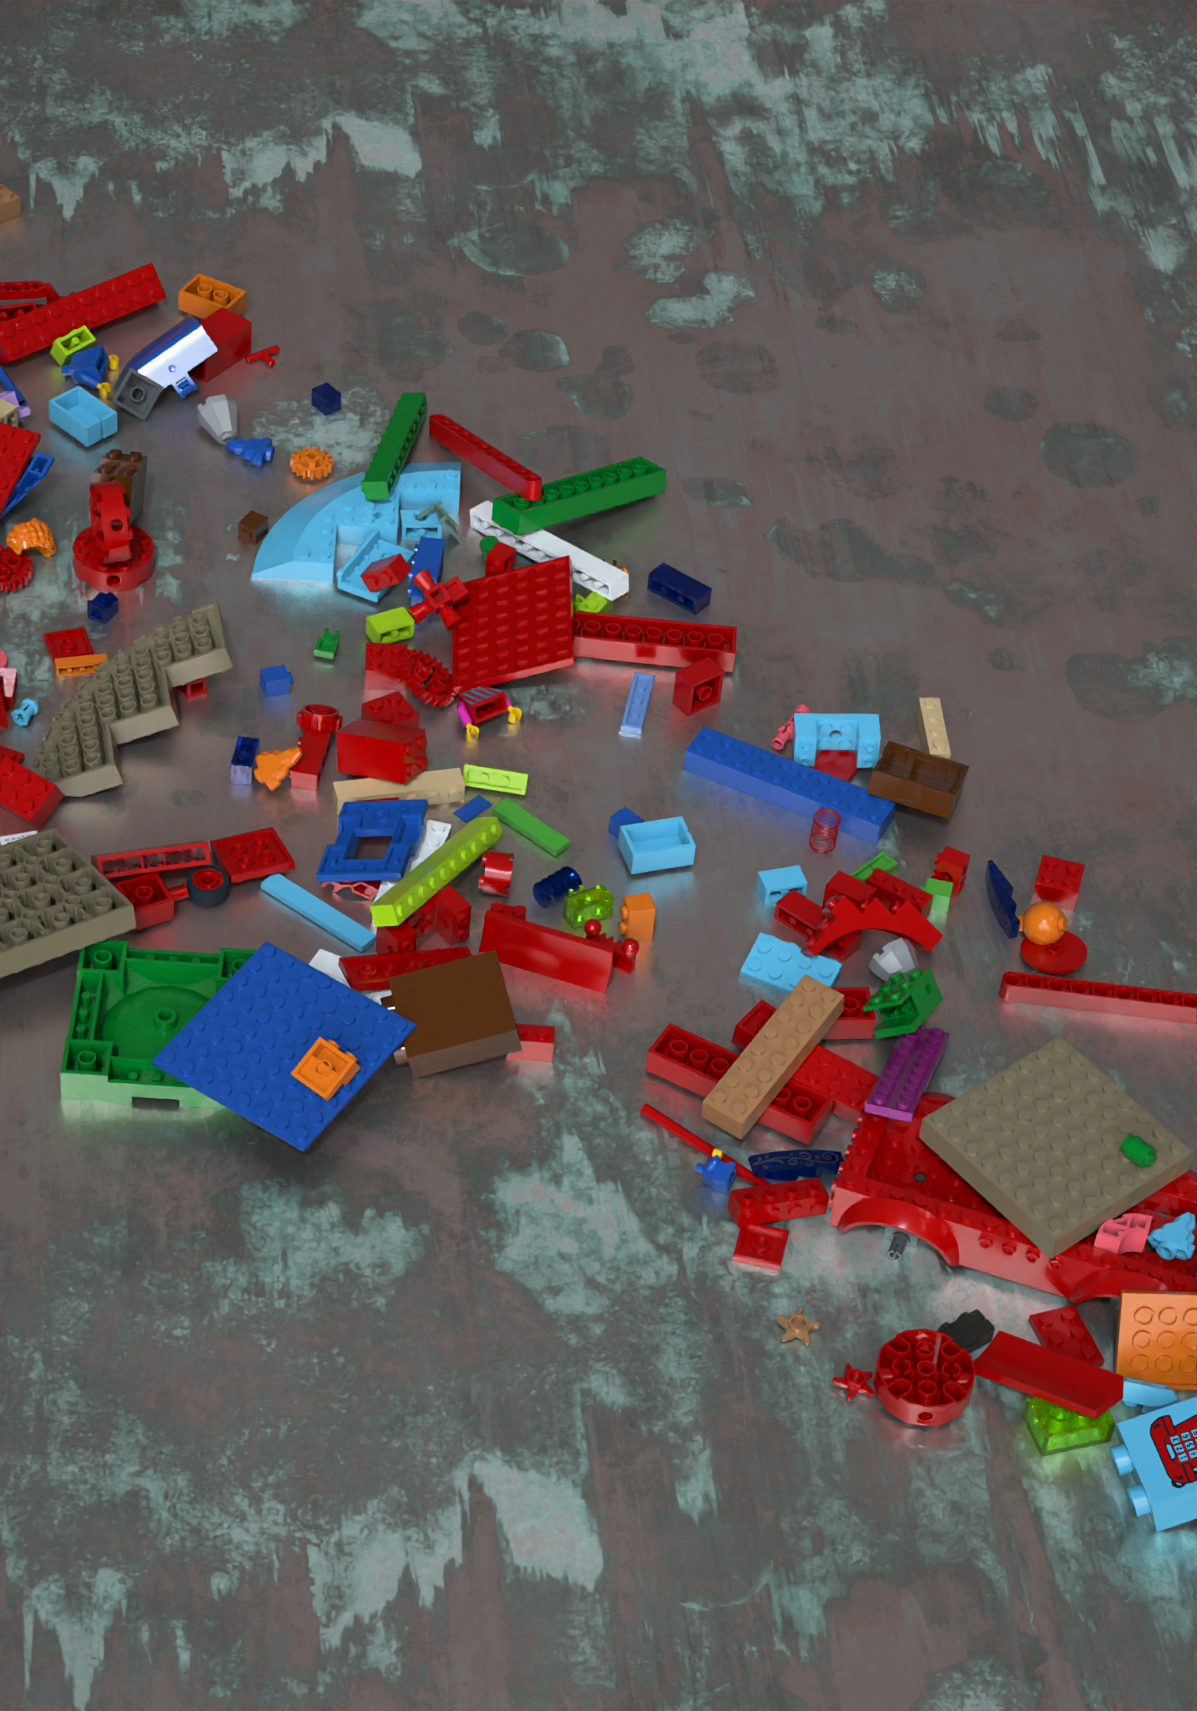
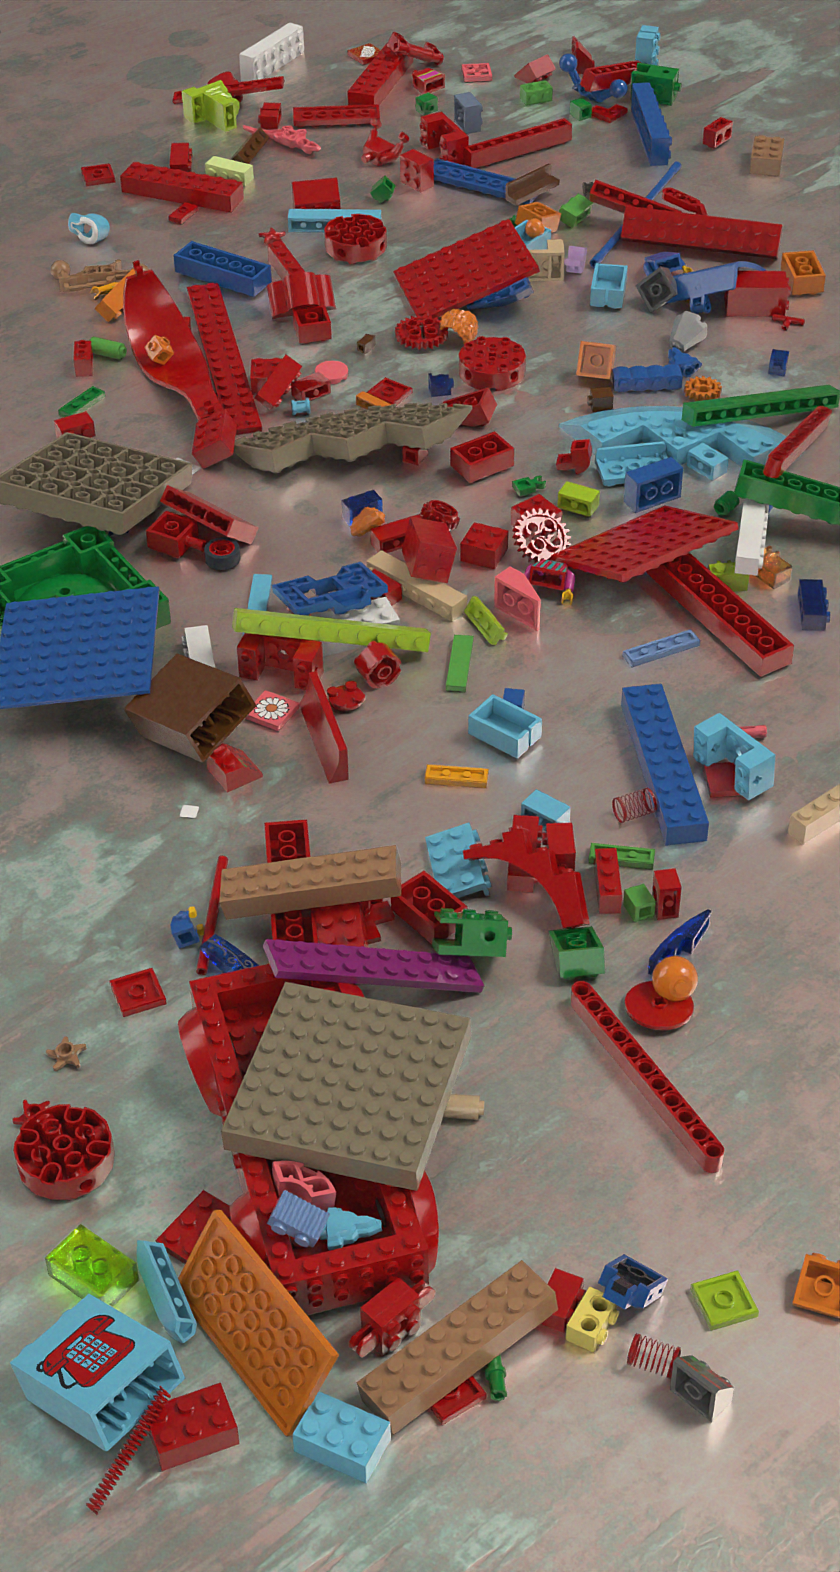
camera: 60 degrees right, 0 degrees up
lime brick [50,325,96,367] -> none
reddish brown piece [88,449,148,526] -> none
red brick [89,480,133,565] -> none
red plate [210,827,295,883] -> none
blue brick [260,664,293,698] -> none
orange plate [290,1037,360,1102] -> none
red plate [338,947,473,992] -> none
red brick [360,553,411,592] -> none
red brick [406,569,469,631] -> none
sand green piece [417,501,463,543] -> none
blue sticker [453,795,492,822] -> none
red brick [485,542,516,577] -> none
clear blue piece [533,866,582,908] -> none
clear neon green brick [562,884,614,930] -> none
red gear [584,919,639,975] -> none
orange brick [618,893,656,942] -> none
red brick [672,657,724,717] -> none
red brick [727,1177,829,1227] -> none
reddish brown tile [867,741,969,819] -> none
light grey cone [868,938,920,982] -> none
clear smoke brick [938,1309,995,1354] -> none
red arch [973,1330,1124,1419] -> none
red brick [1031,855,1085,912] -> none
green brick [1120,1134,1157,1169] -> none
none -> white sticker [180,805,199,818]
none -> medium blue brick [267,1190,330,1248]
none -> light orange tile [425,764,489,788]
none -> red slope [443,387,497,427]
none -> red brick [450,431,514,483]
none -> coral slope [494,566,541,631]
none -> green slope [548,926,605,979]
none -> red brick [556,439,592,474]
none -> orange brick [576,341,616,380]
none -> blue brick [612,364,683,392]

